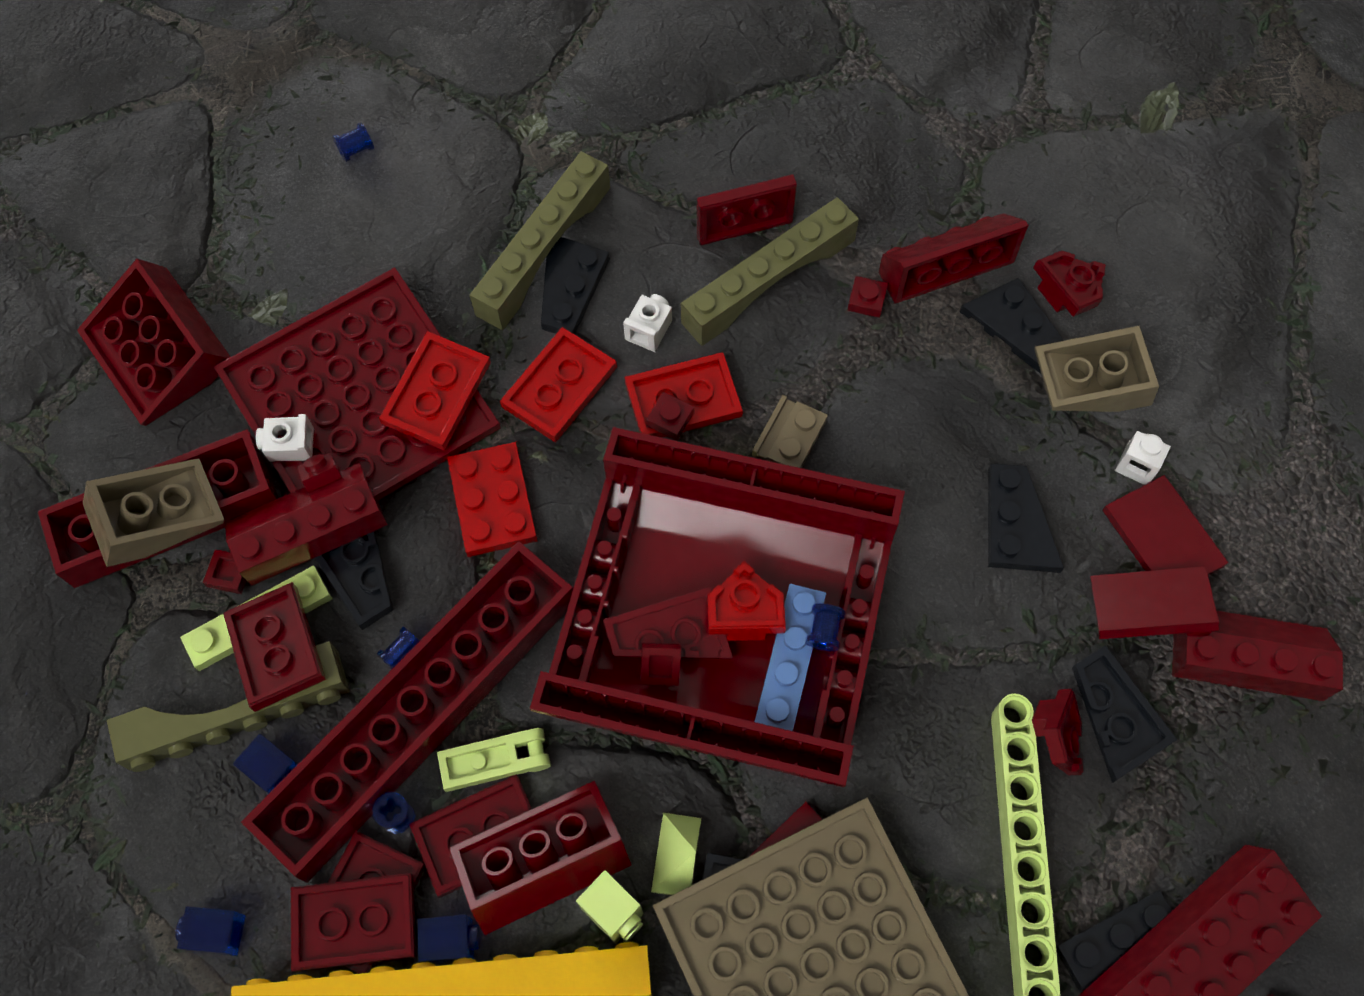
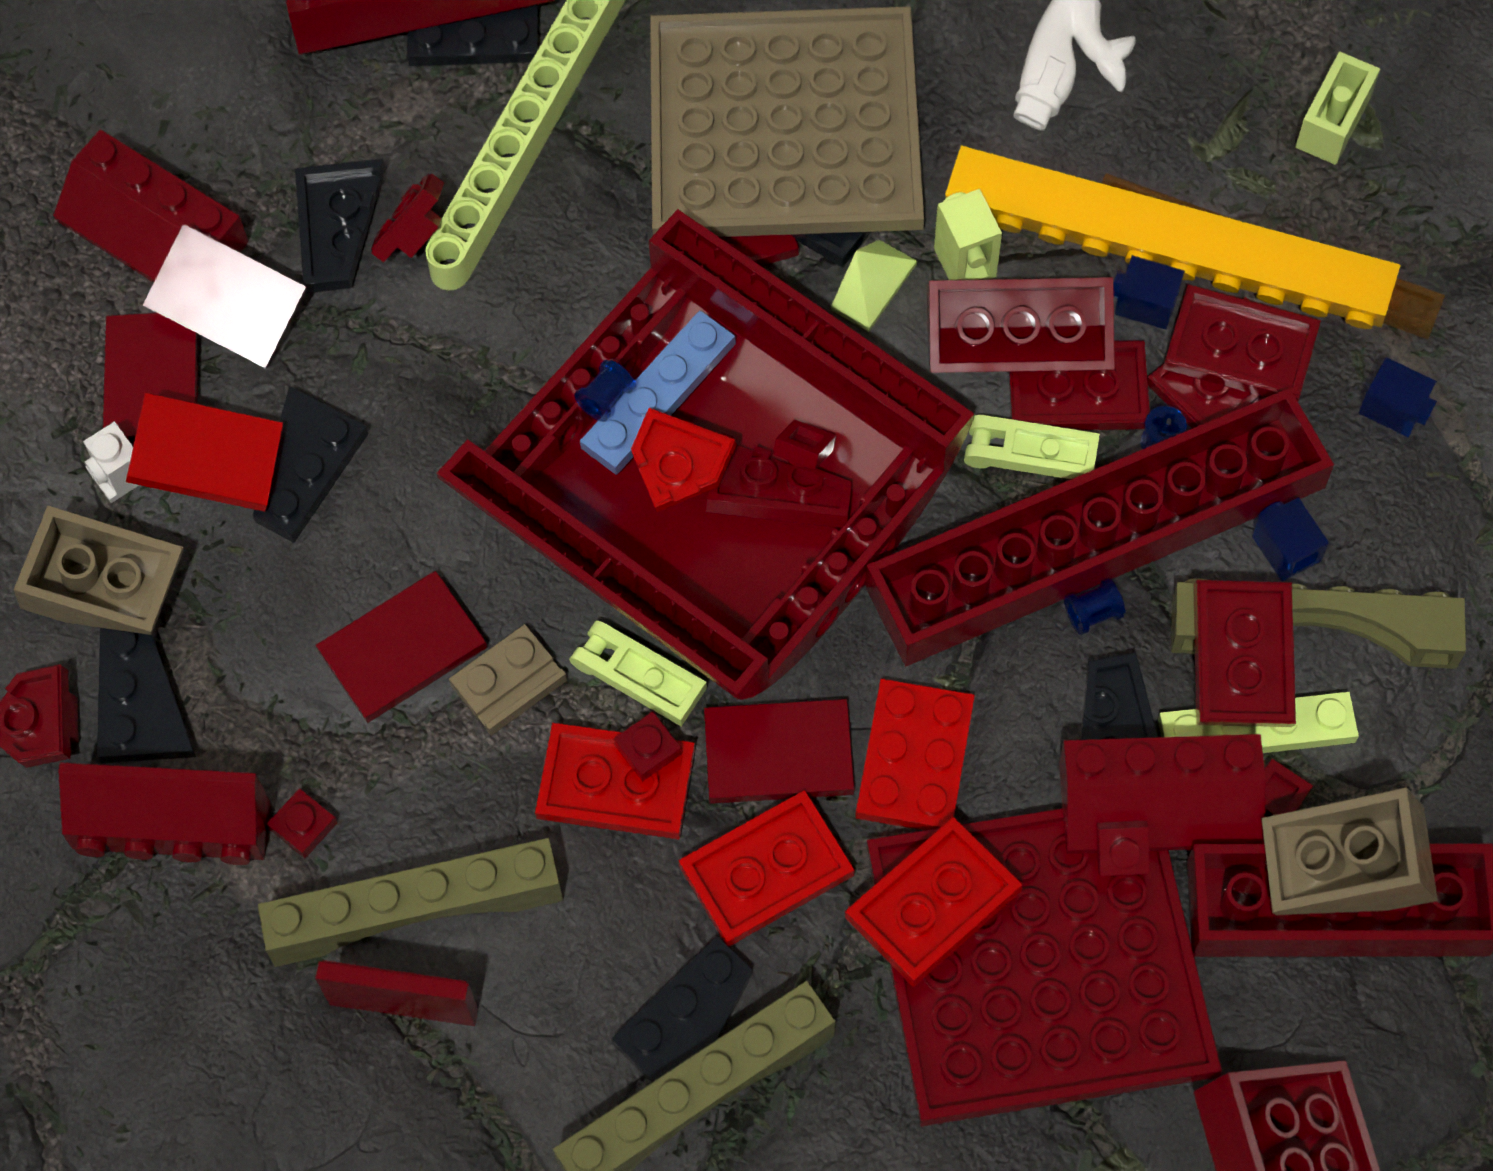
camera: 155 degrees left, 0 degrees up
white brick [256,414,314,462] -> none
white brick [623,294,672,352] -> none
none -> red tile [126,393,283,512]
none -> dark red tile [316,571,487,724]
none -> dark red tile [704,699,854,804]

